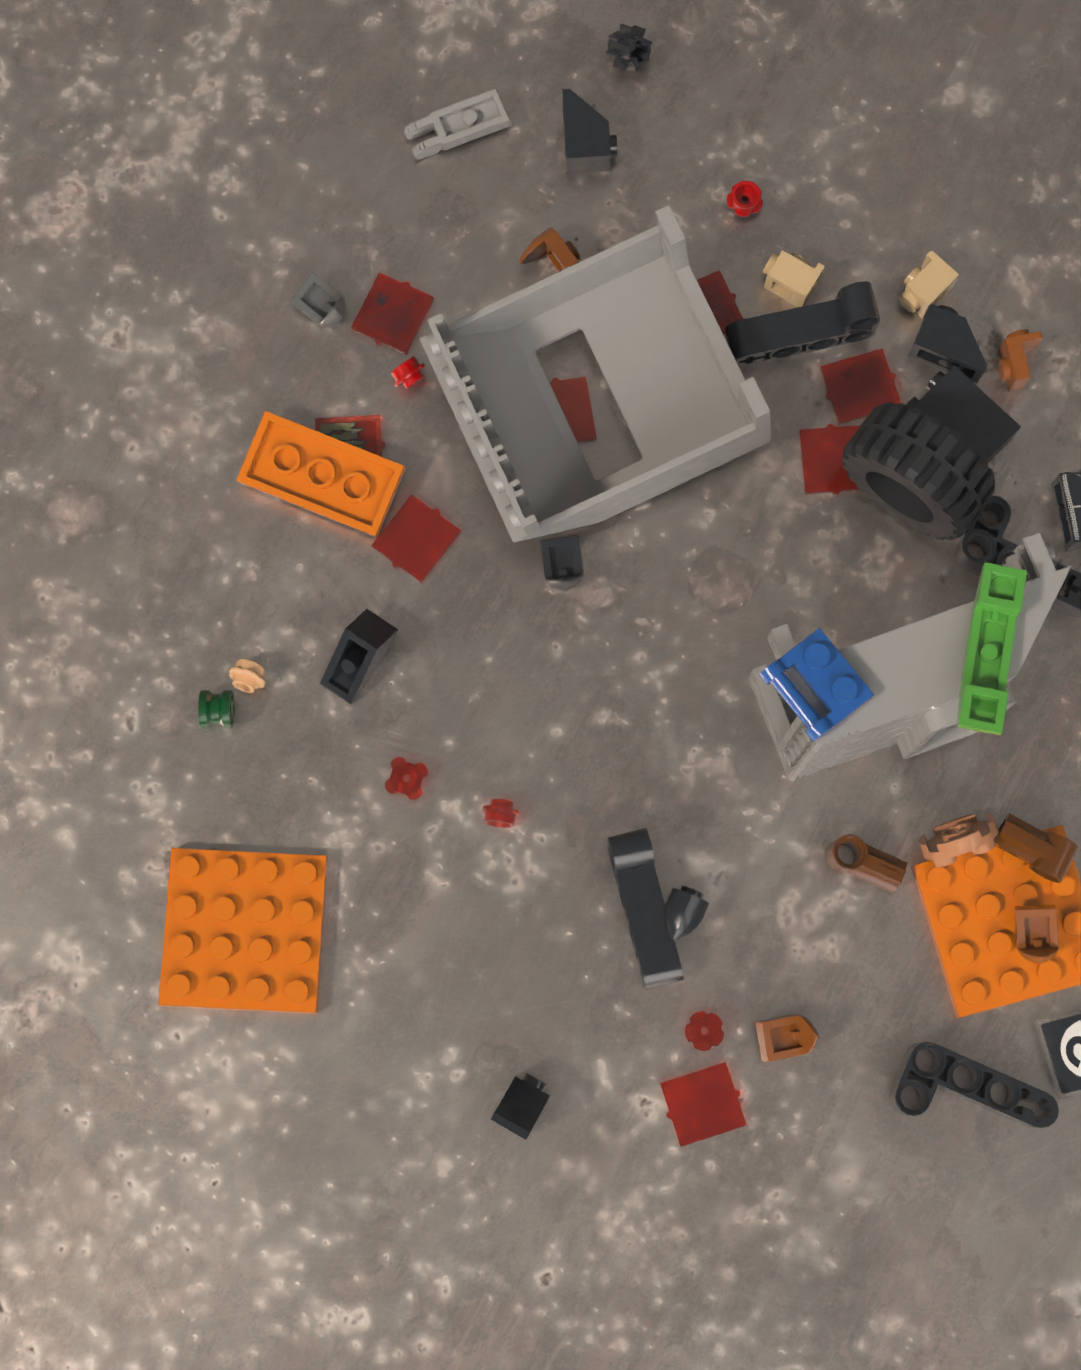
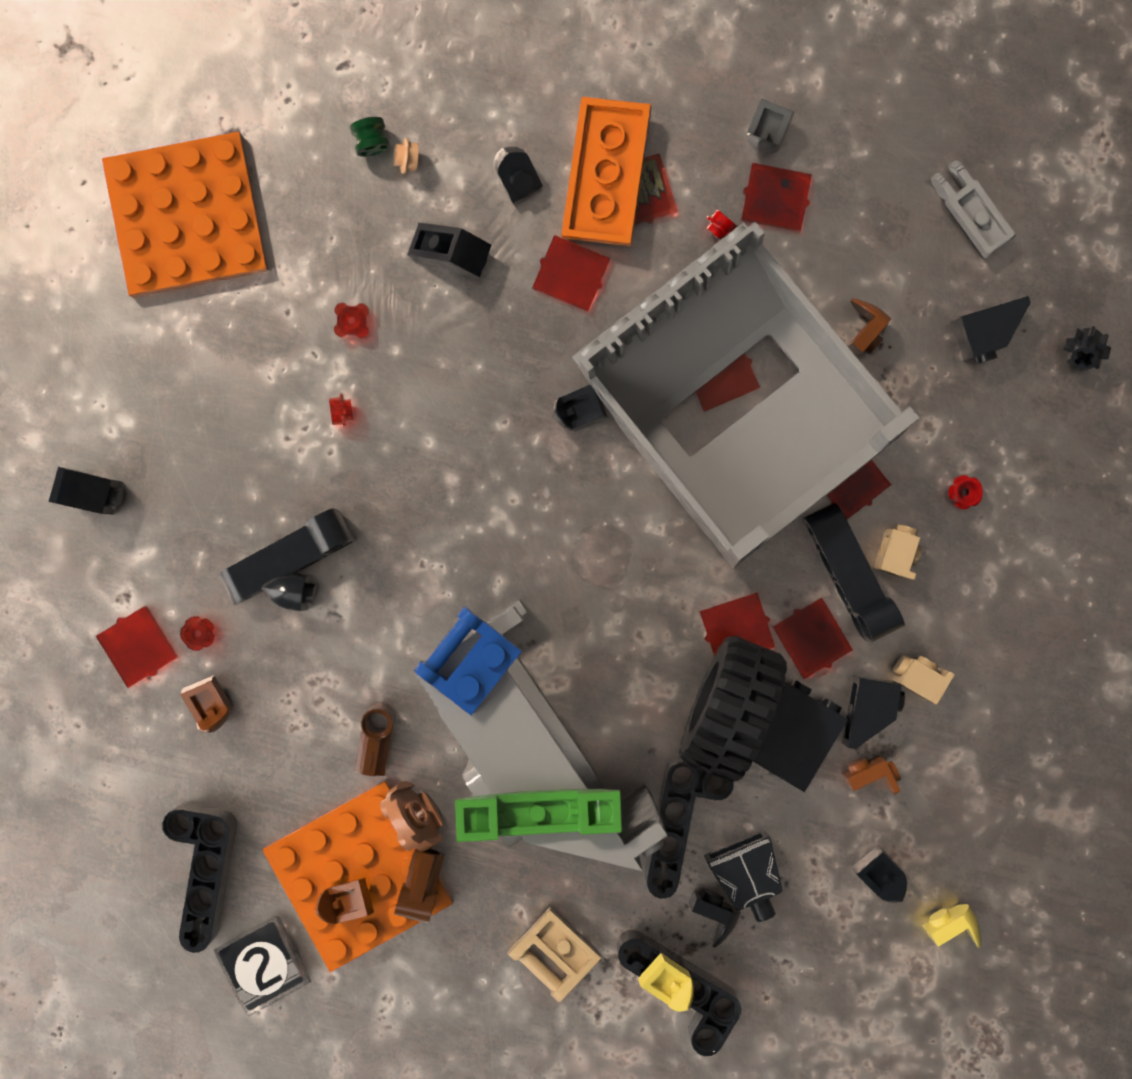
camera: 75 degrees right, 10 degrees up
none -> black plate [493,146,543,203]

